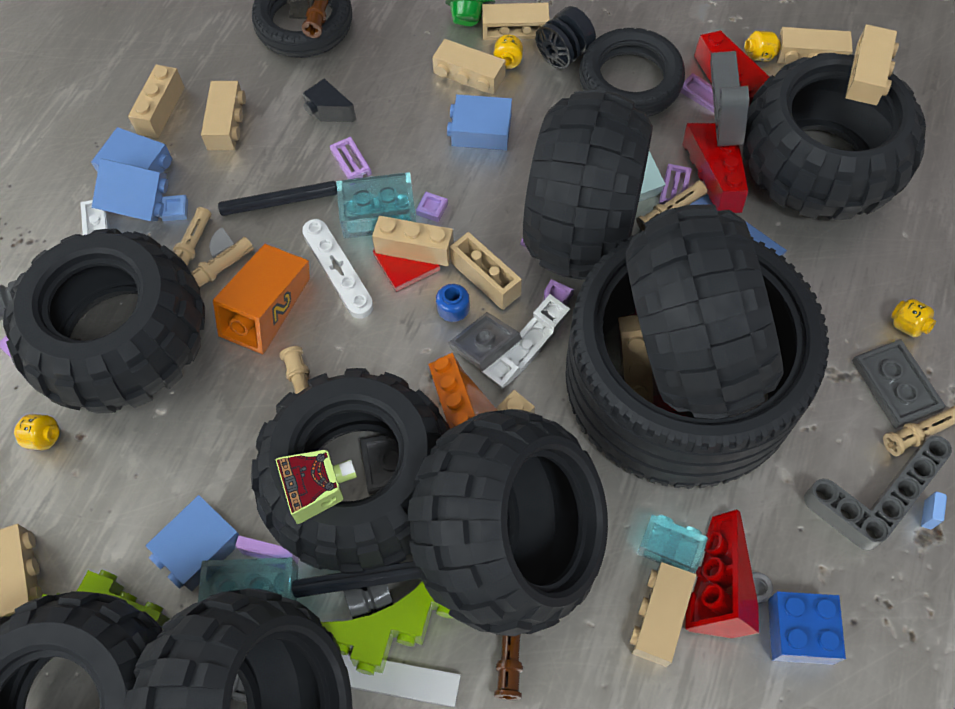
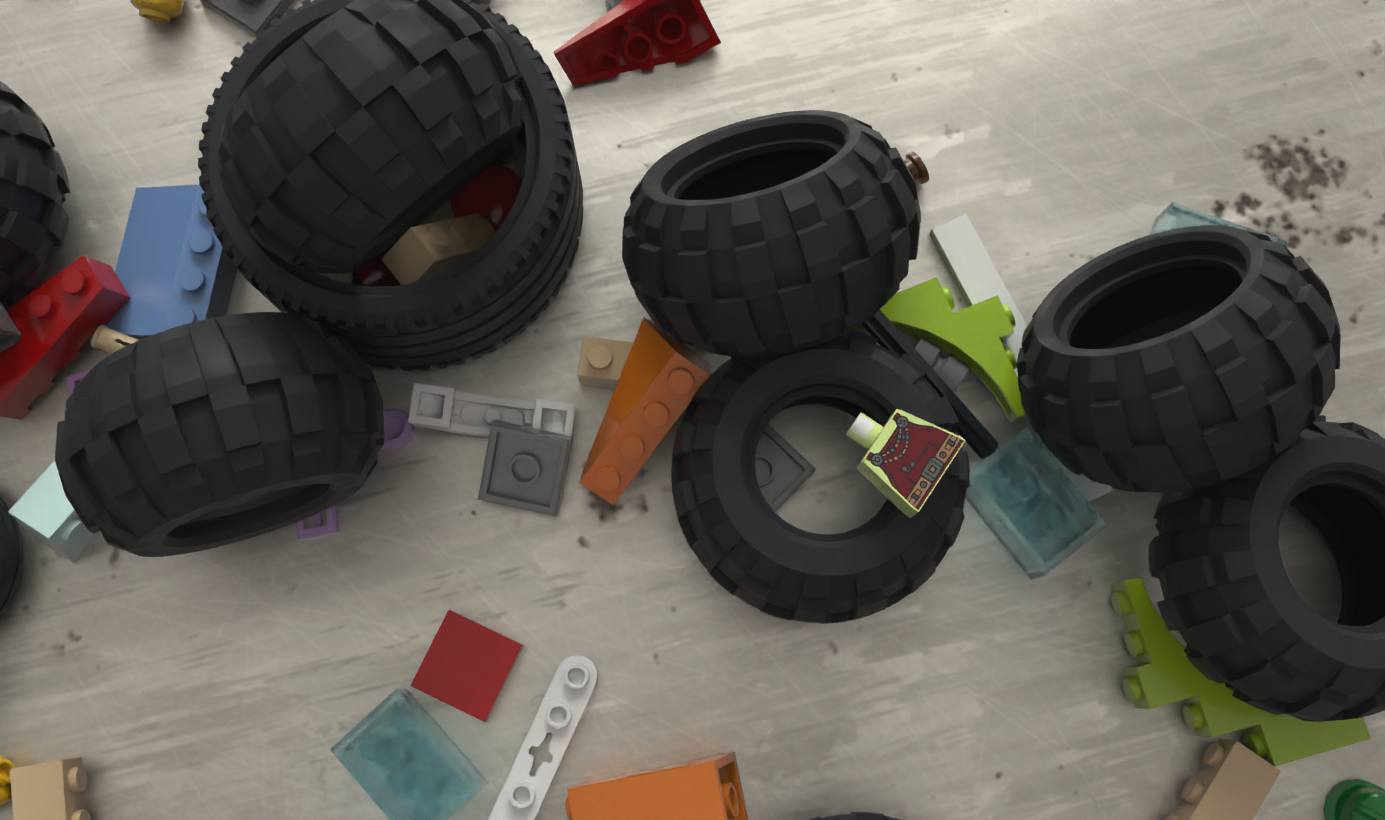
camera: 130 degrees left, 15 degrees up
medium blue brick [145,495,240,591] -> none
lavender tile [235,536,299,567] -> none
tan pin [279,346,310,394] -> none
tan brick [372,216,454,266] -> none
lavender tile [416,192,448,222] -> none
blue head [436,284,470,322] -> none
medium blue brick [447,94,512,150] -> none
tan brick [450,232,522,310] -> none
tan brick [629,562,697,667] -> none
clear light blue brick [637,515,708,574] -> none

